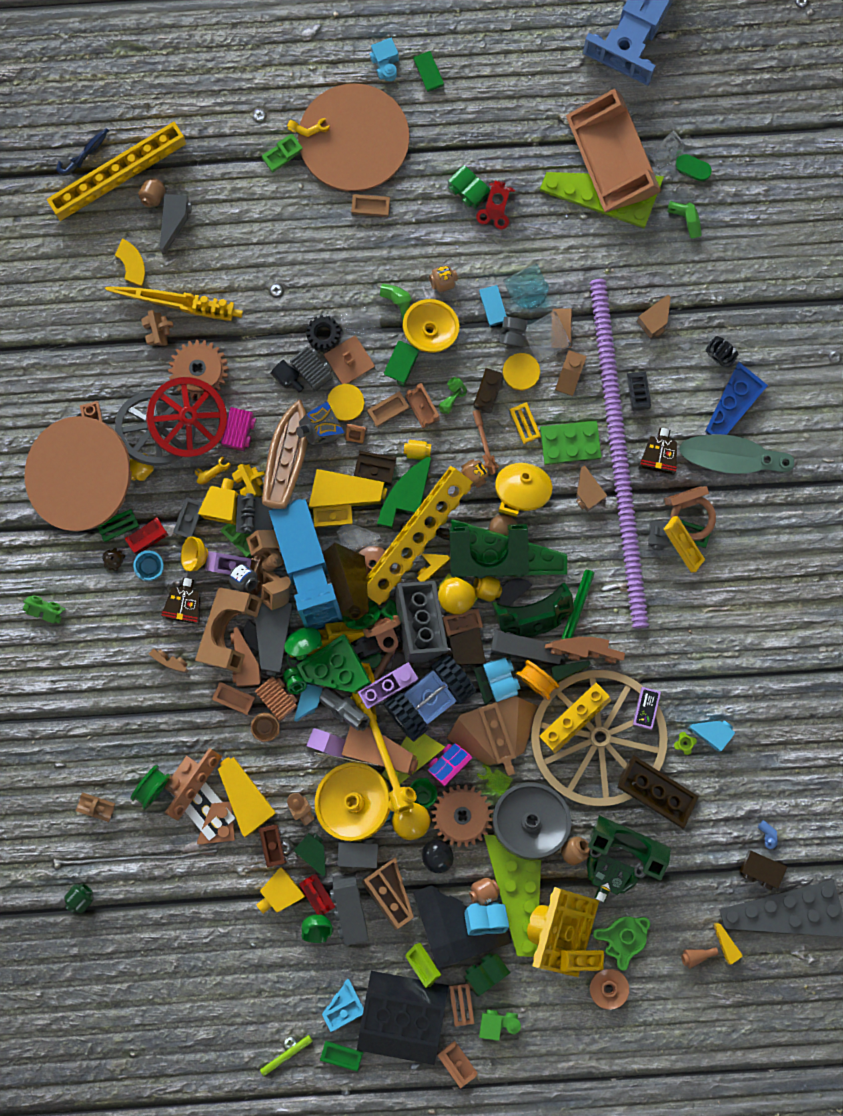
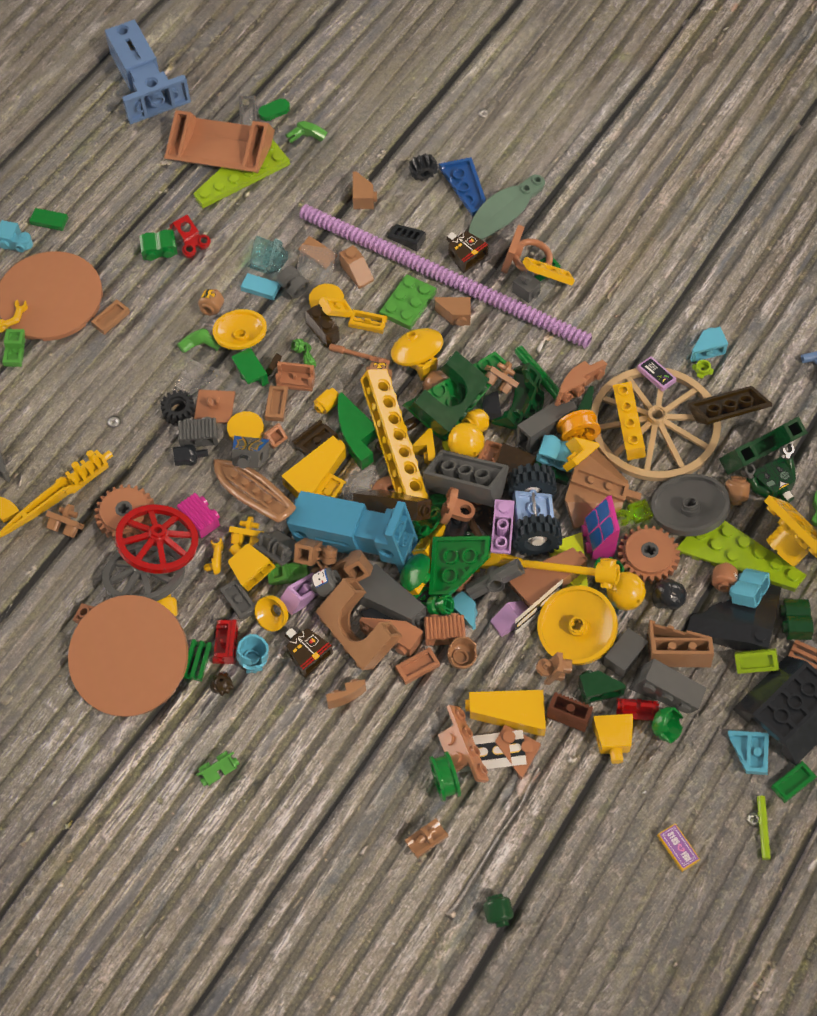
camera: 55 degrees left, 20 degrees down
none -> dark brown tile [265,353,282,377]
none -> yellow plate [319,297,354,318]
none -> medium nougat hips [484,361,519,394]
none -> yellow slope [563,437,600,472]
none -> tile [657,823,700,872]

